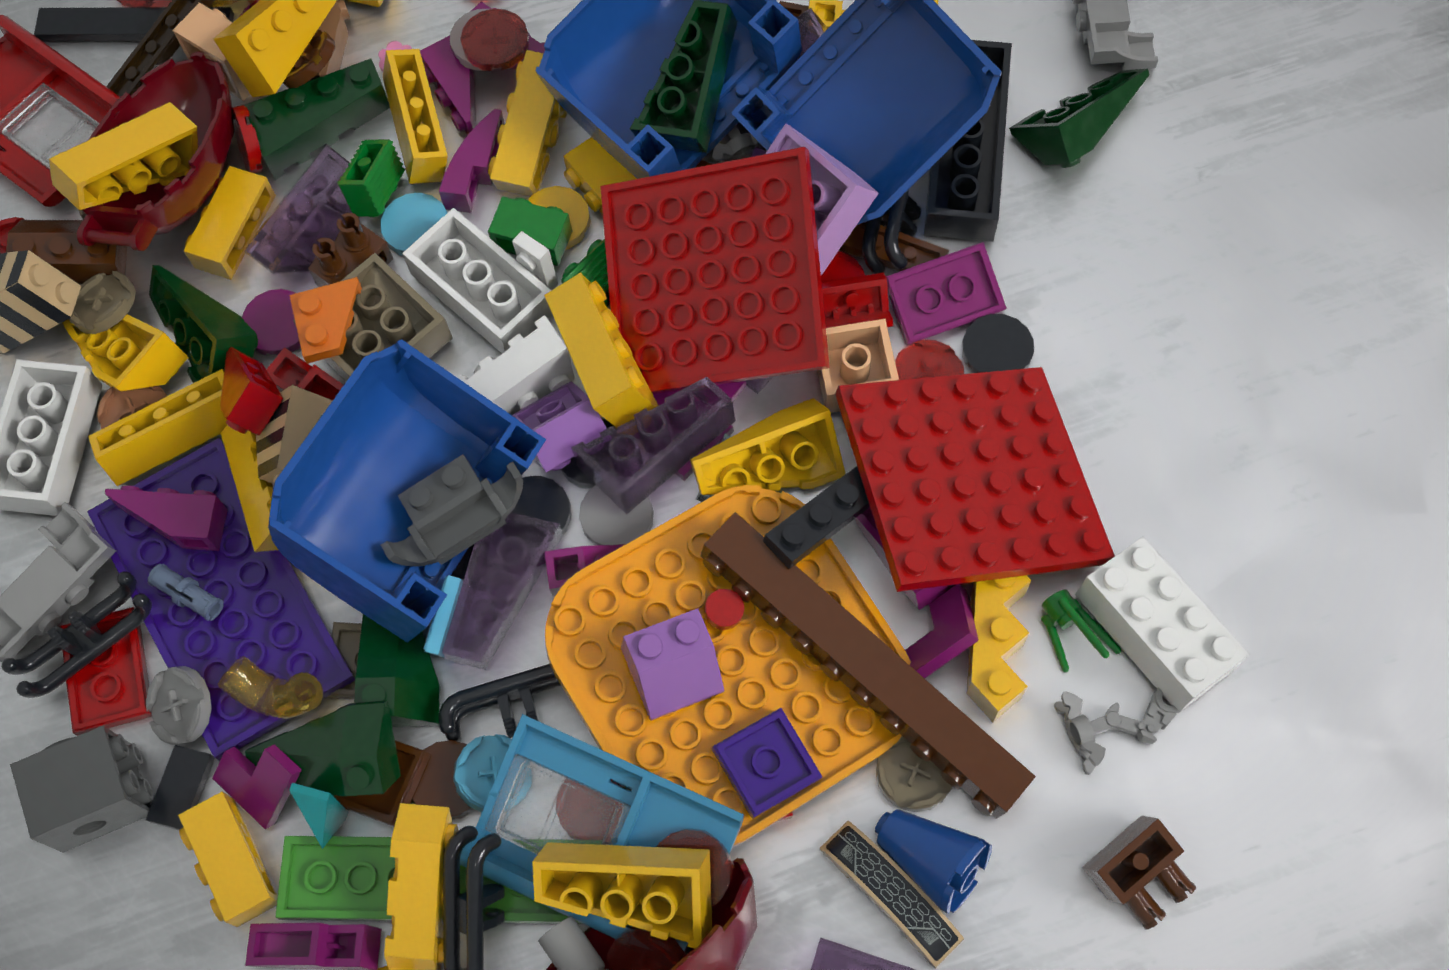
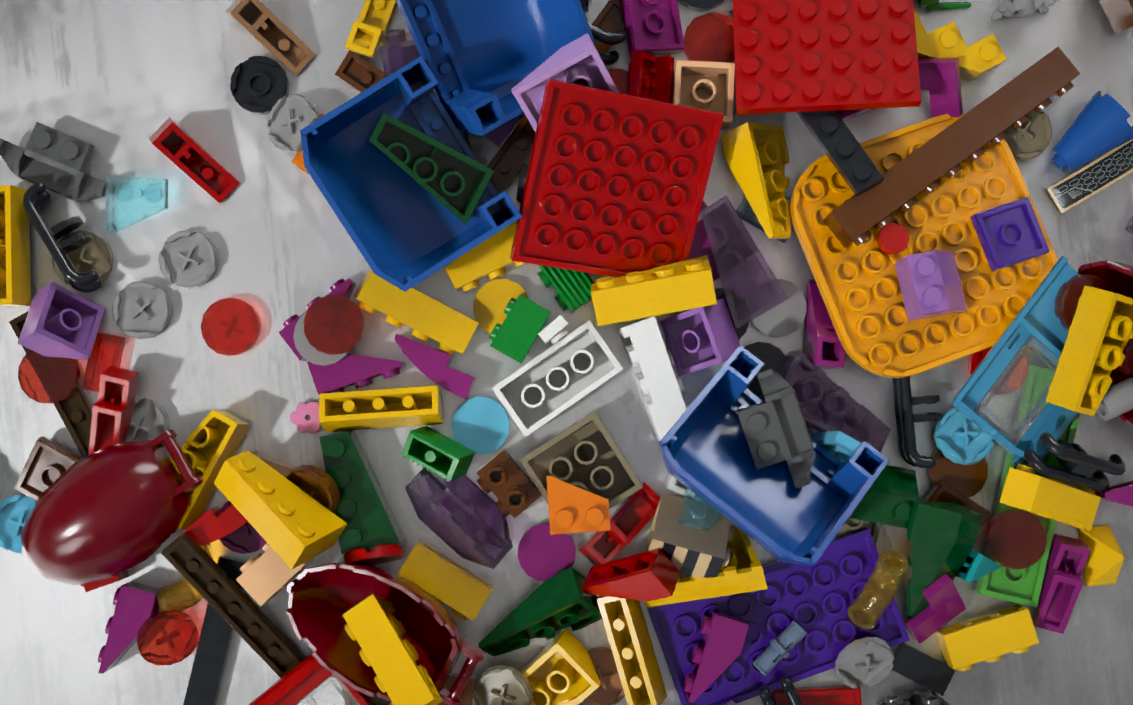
camera: 85 degrees left, 20 degrees up
none -> clear red tile [984,509,1047,569]

